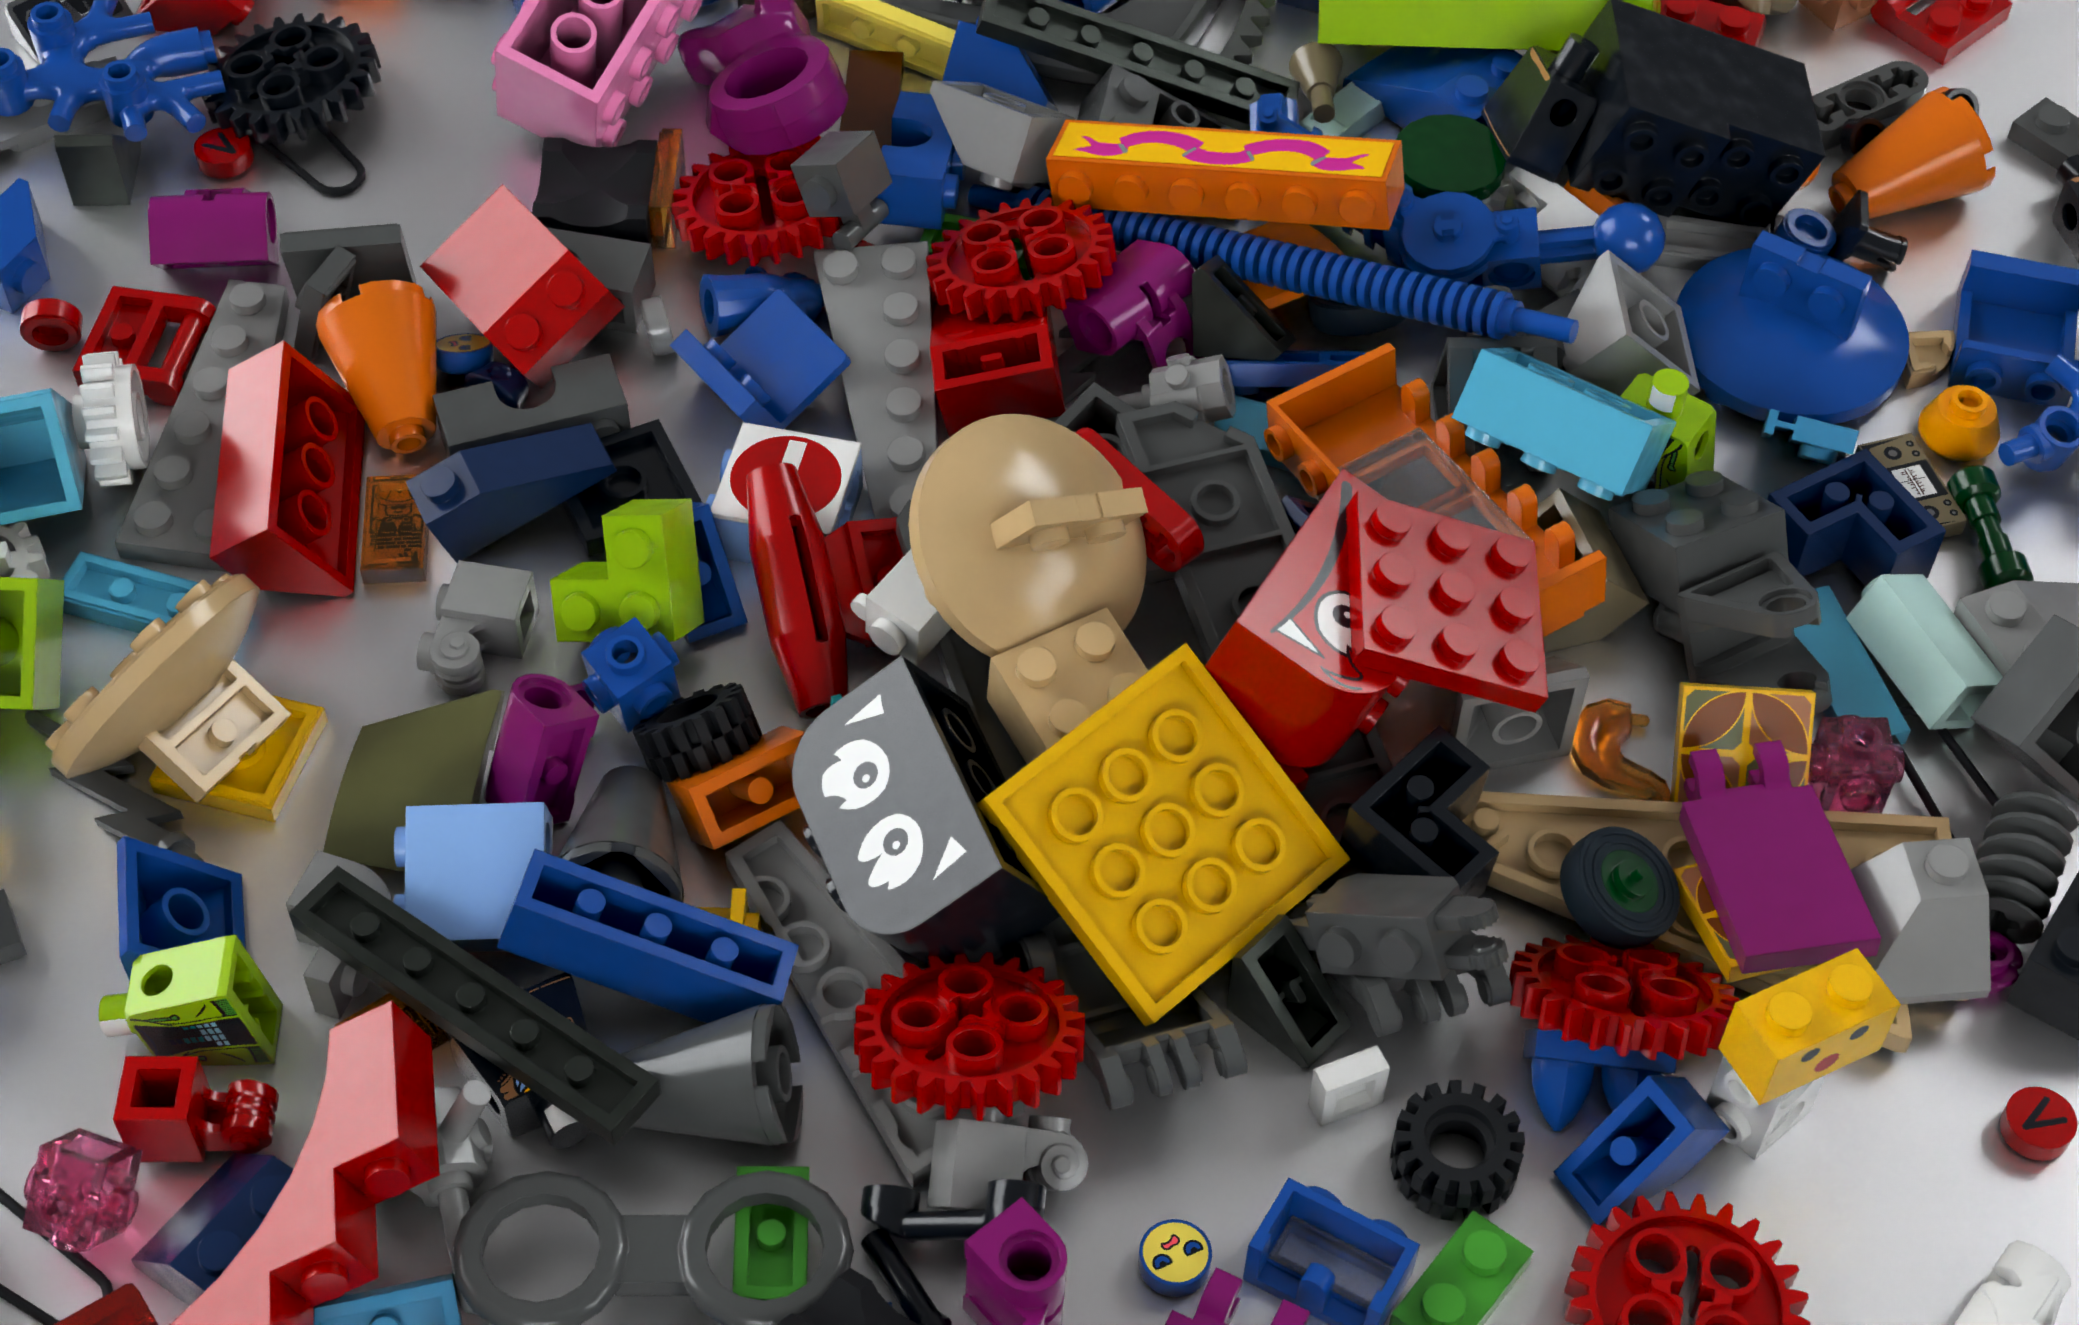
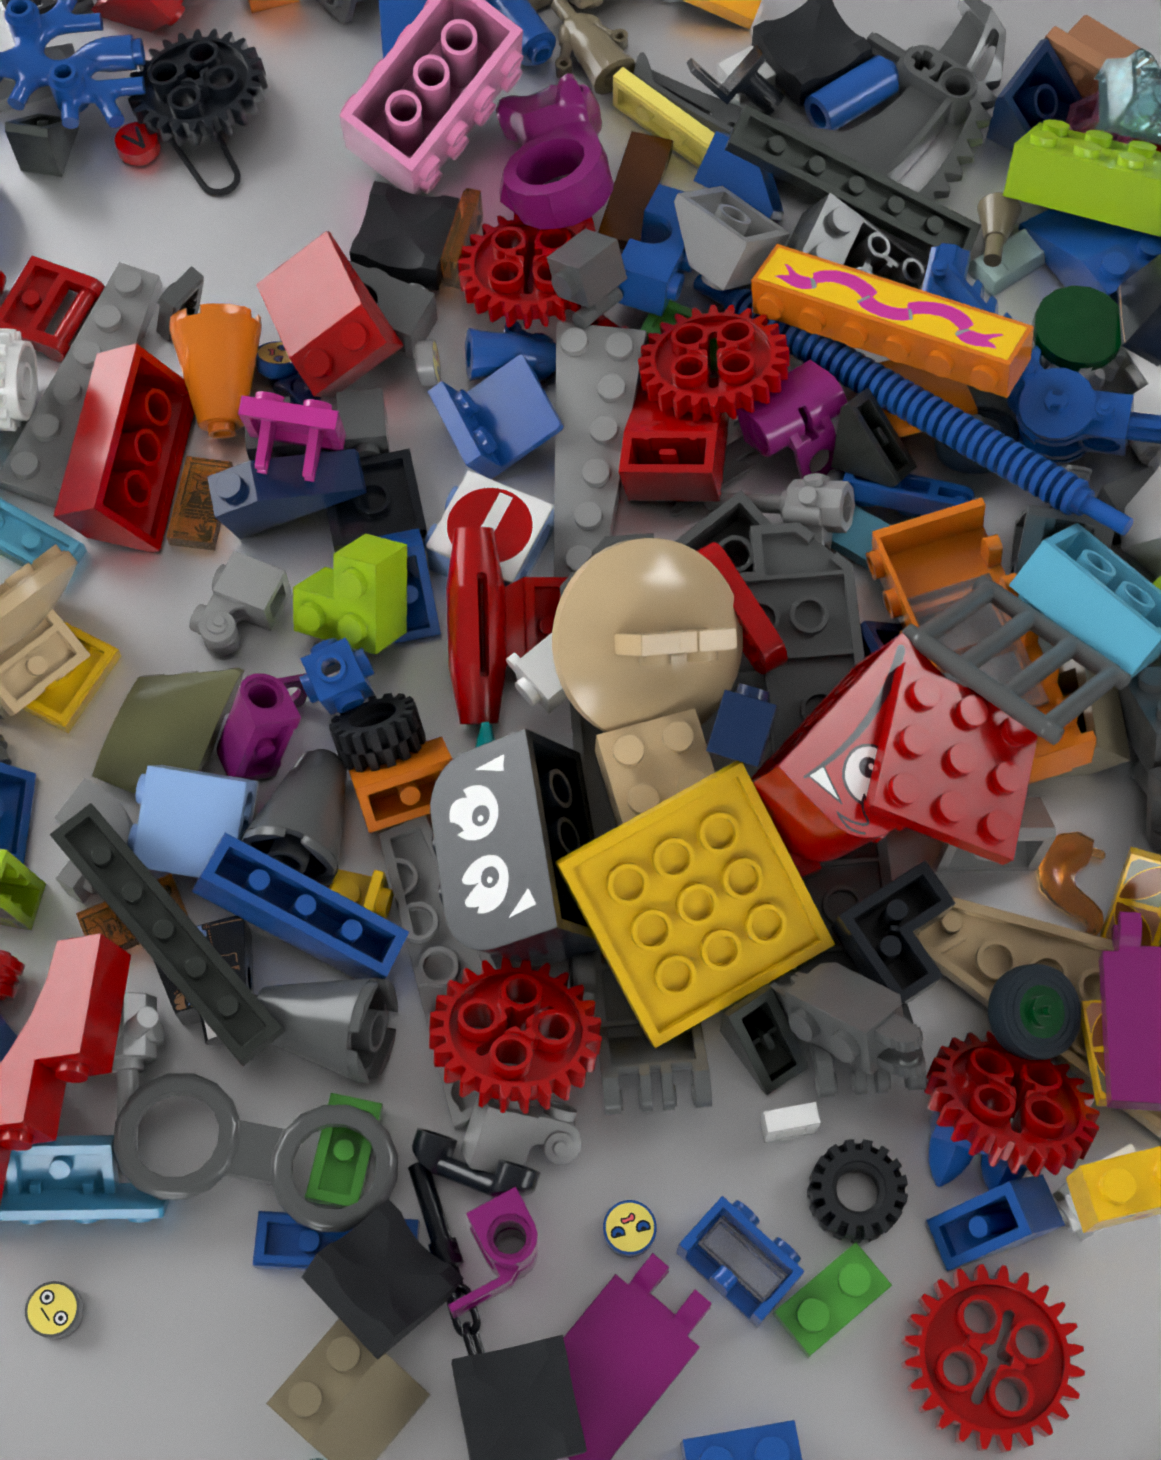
camera: 15 degrees right, 15 degrees up
magenta piece [148,188,279,270] -> none
dark grey tile [280,223,416,299] -> none
none -> dark pink plate [238,391,346,482]
none -> dark blue brick [706,683,777,767]
none -> dark grey bar [902,575,1131,745]

